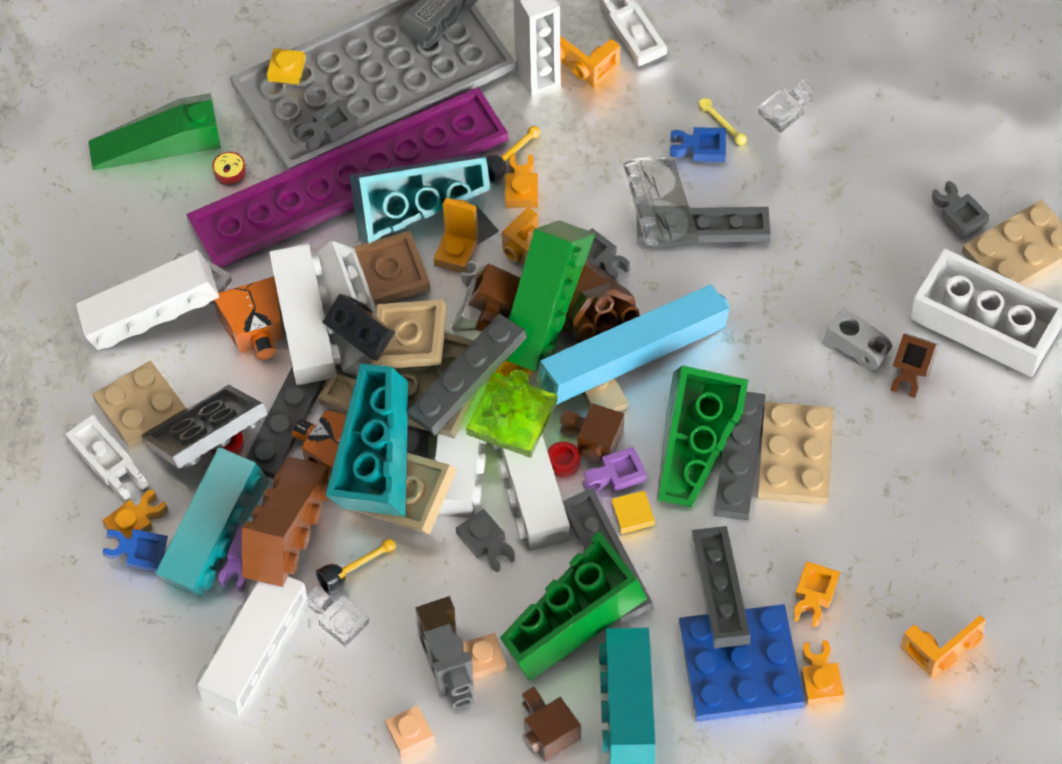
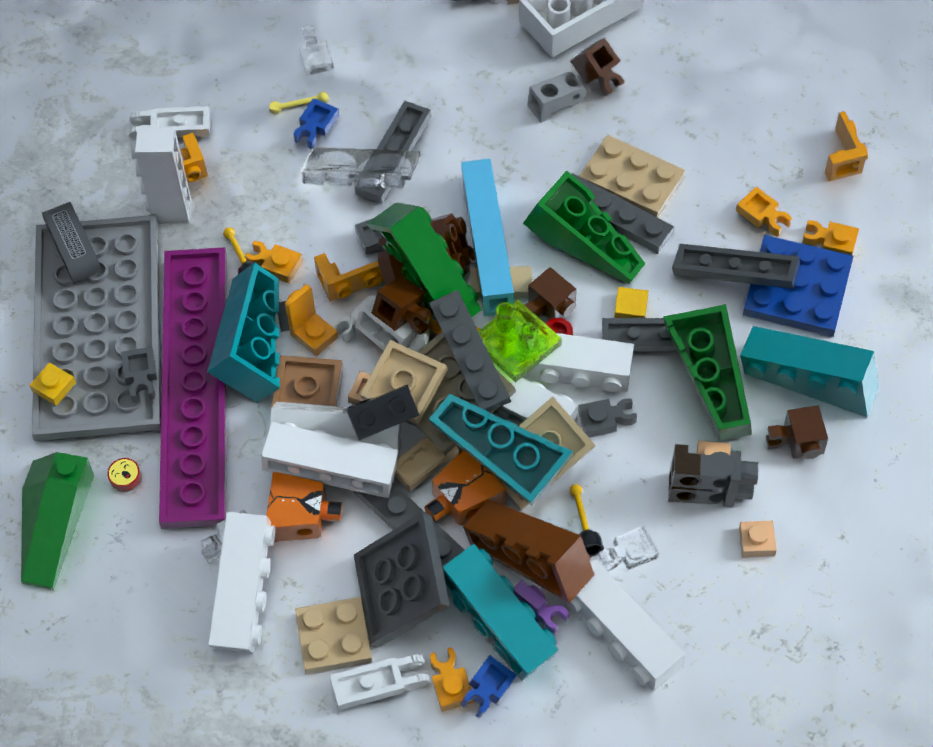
camera: 65 degrees left, 0 degrees up
medium lavender plate [582,446,647,493] -> none

